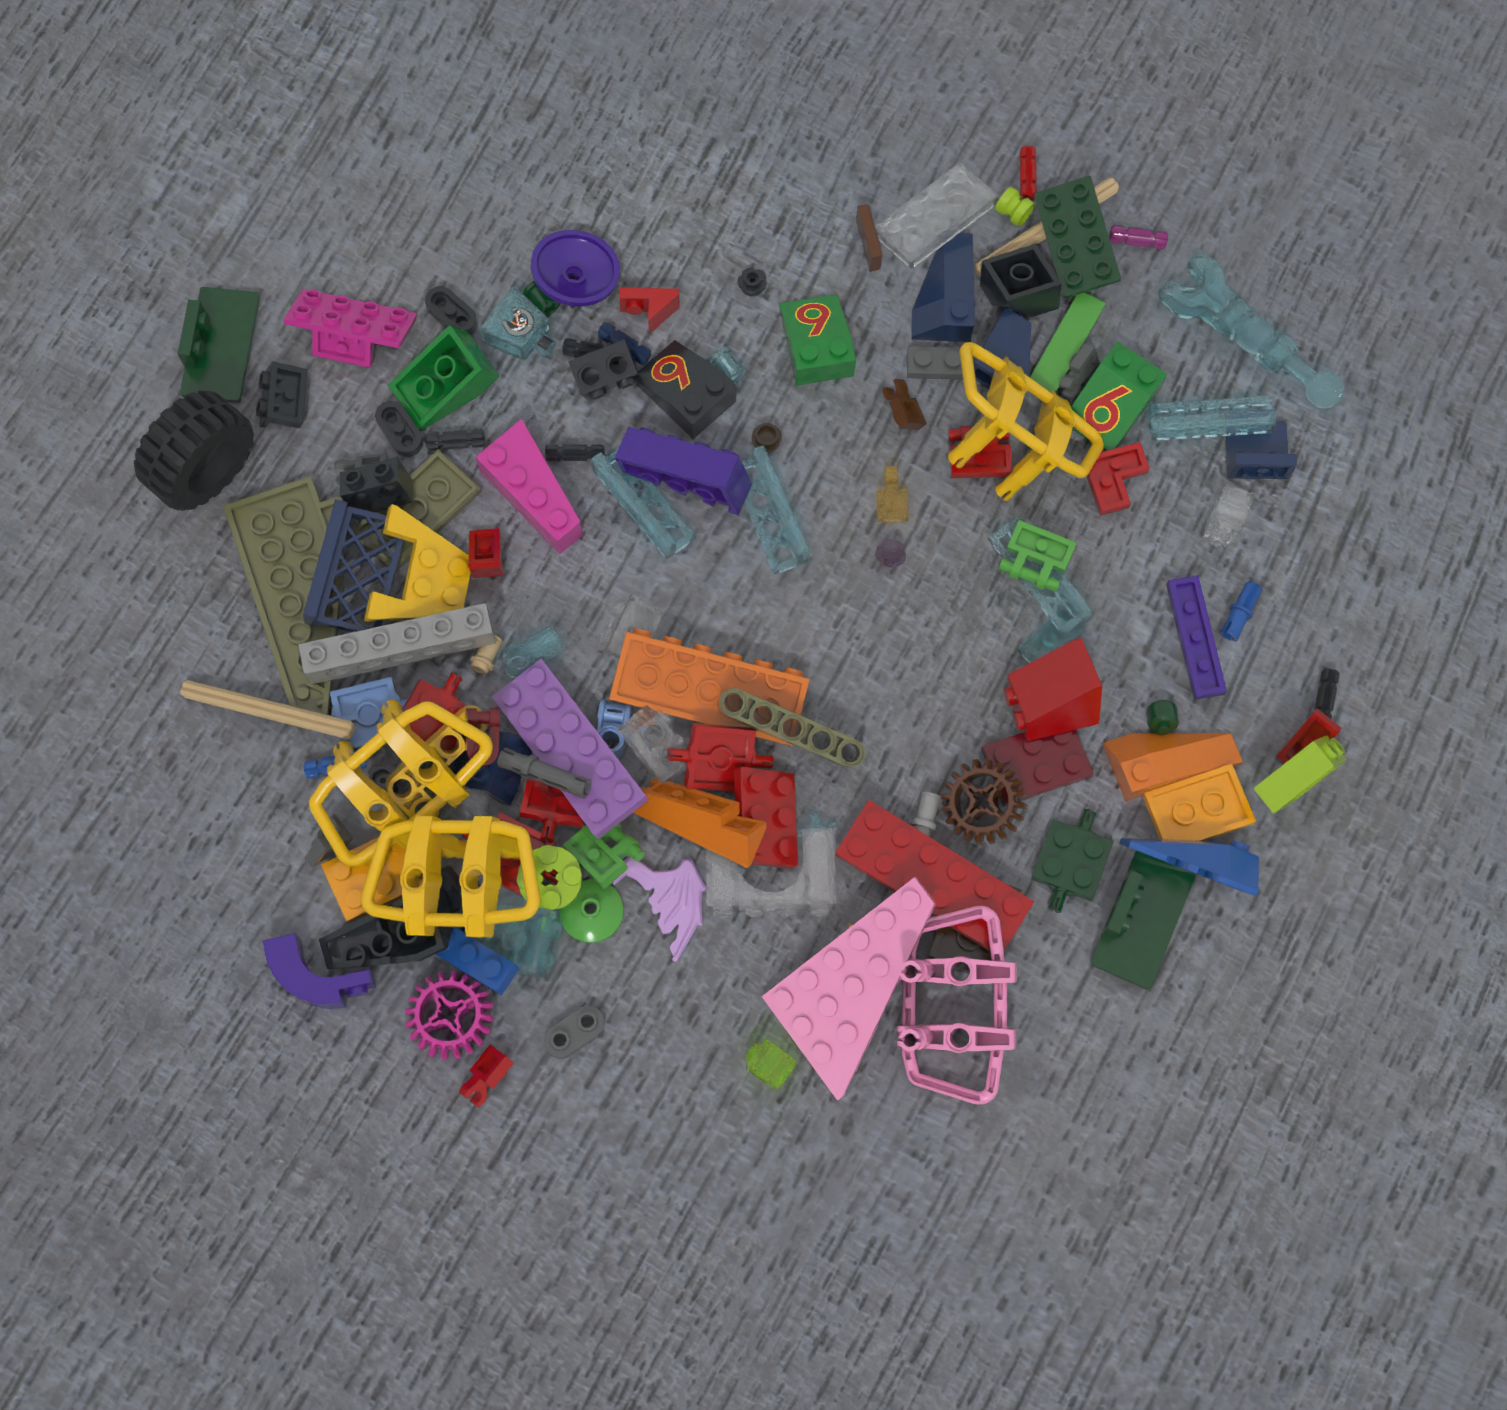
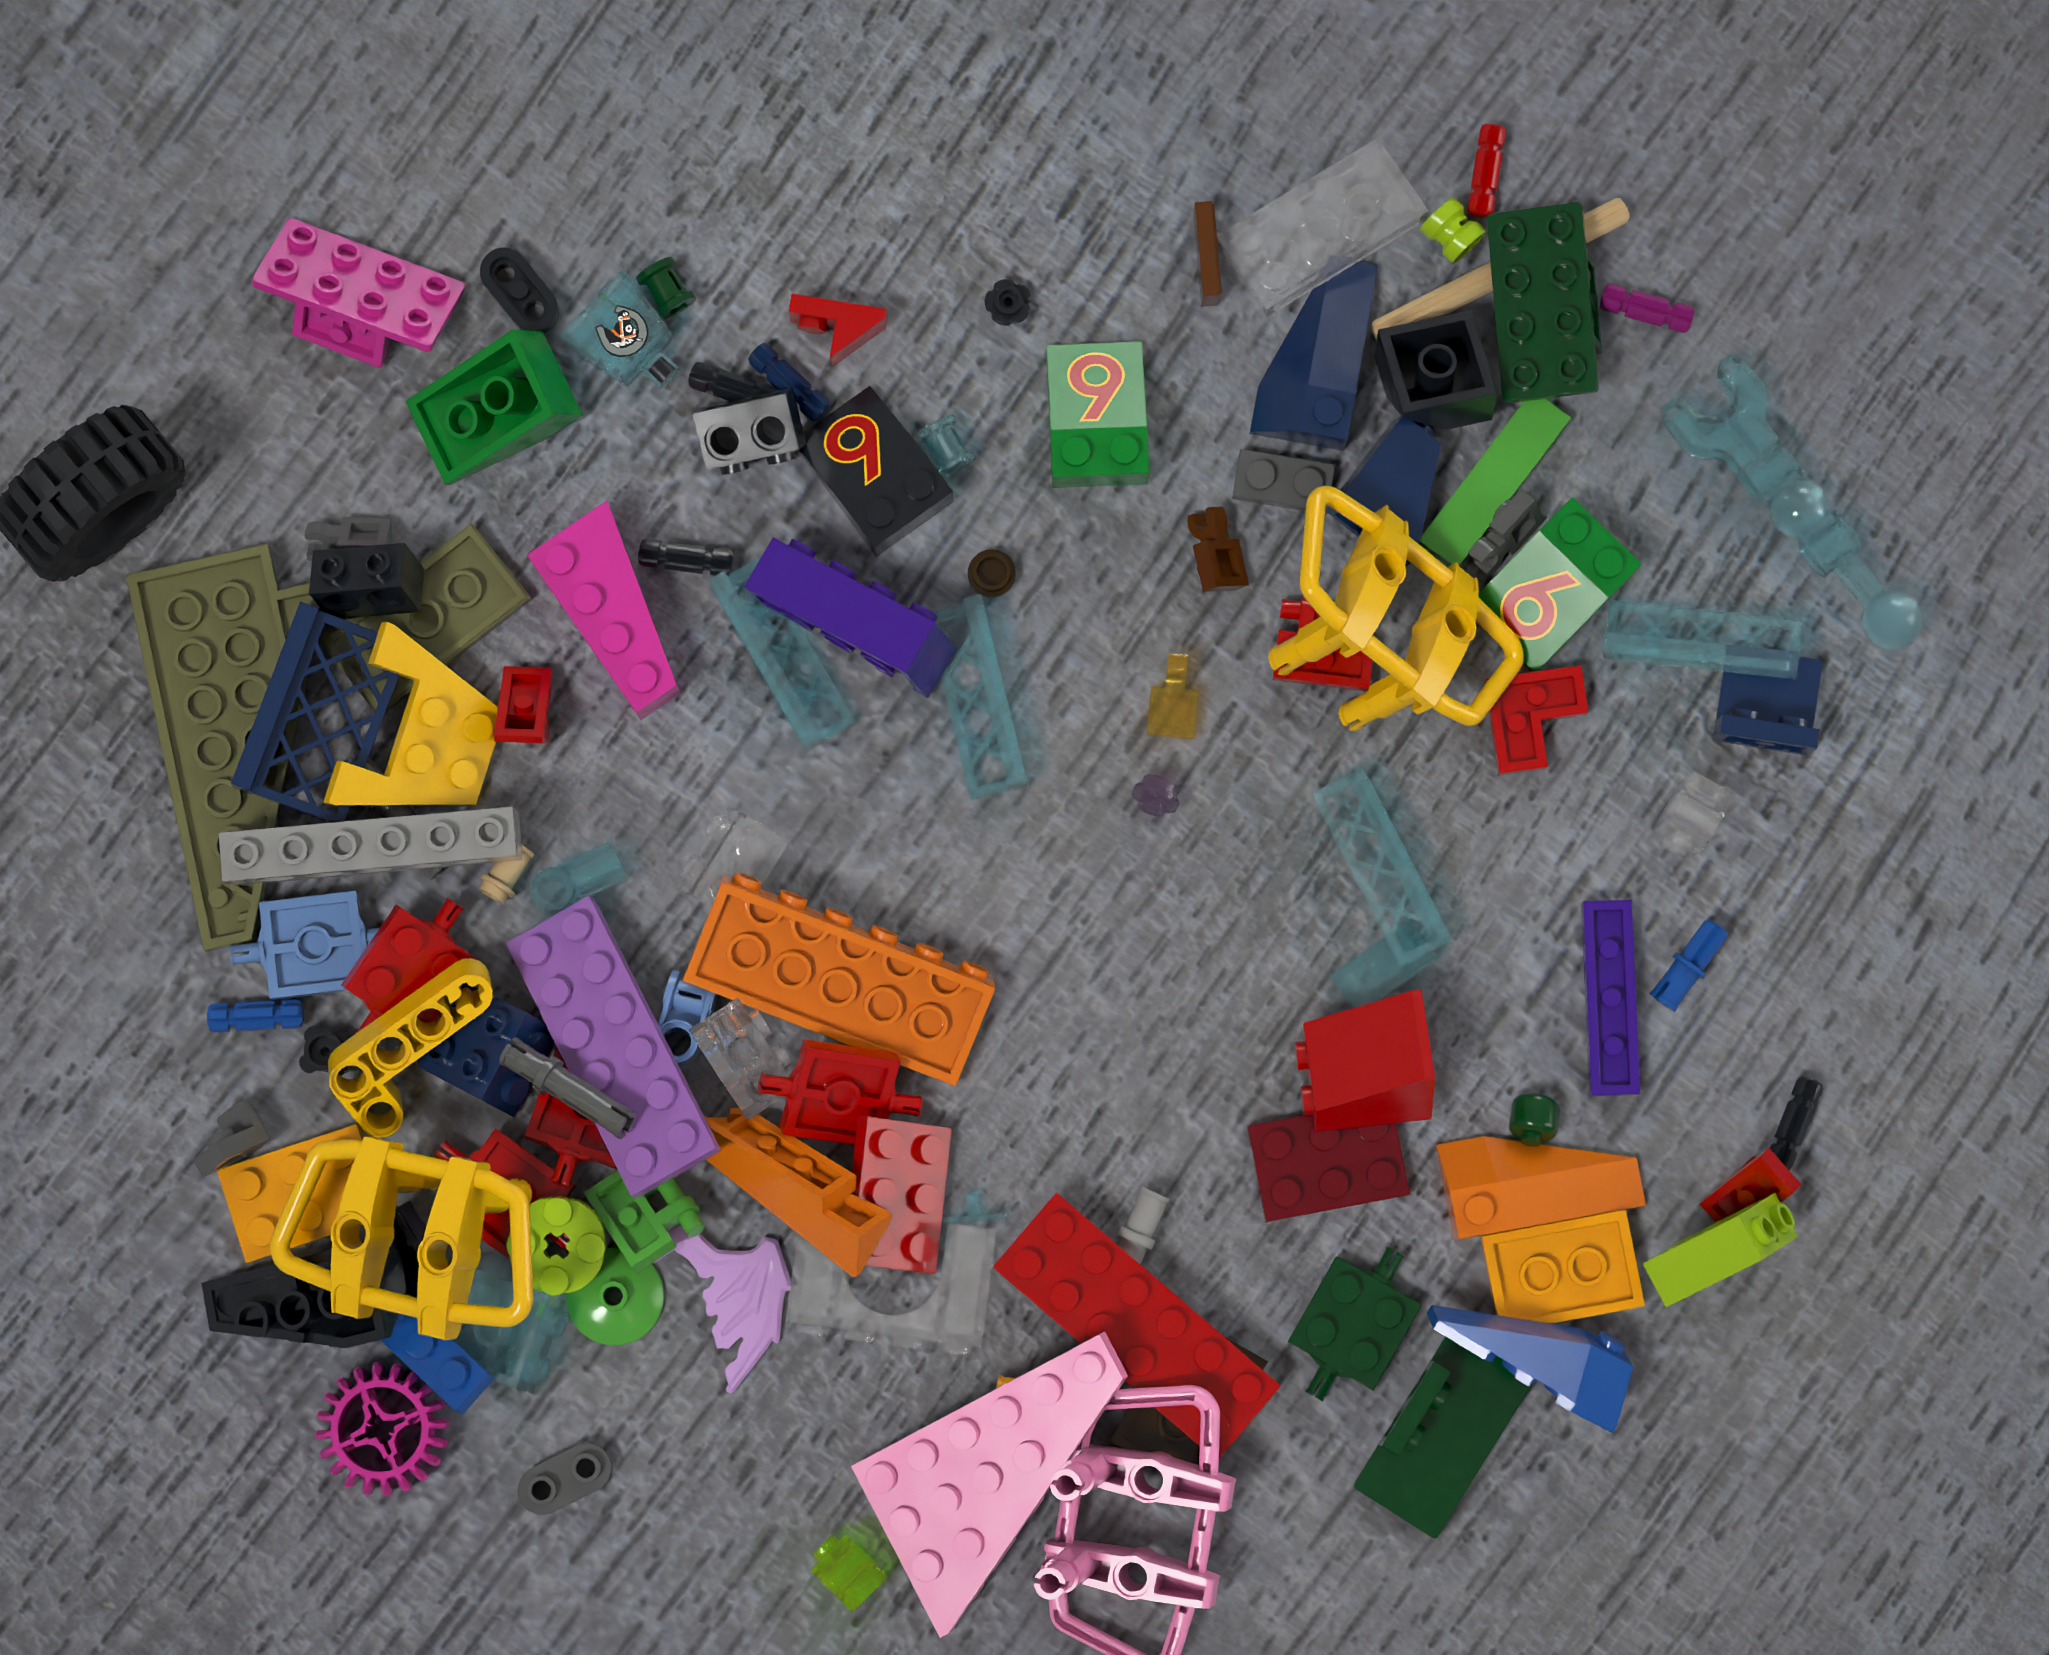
camera: 10 degrees right, 10 degrees up
dark green bracket [178,287,260,403] -> none
tan axle [180,680,355,739] -> none
black bracket [256,361,308,429] -> none
dark purple arch [263,933,376,1009] -> none
yellow piece [309,700,493,867] -> none
black plate [375,401,423,457] -> none
black axle [425,429,485,451] -> none
red plate [459,1045,514,1107] -> none
dark red plate [465,708,500,766] -> none
dark purple dish [531,230,620,306] -> none
olive beam [717,688,865,767] -> none
reddish brown gear [941,758,1028,845] -> none
bright green plate [998,520,1077,592] -> none

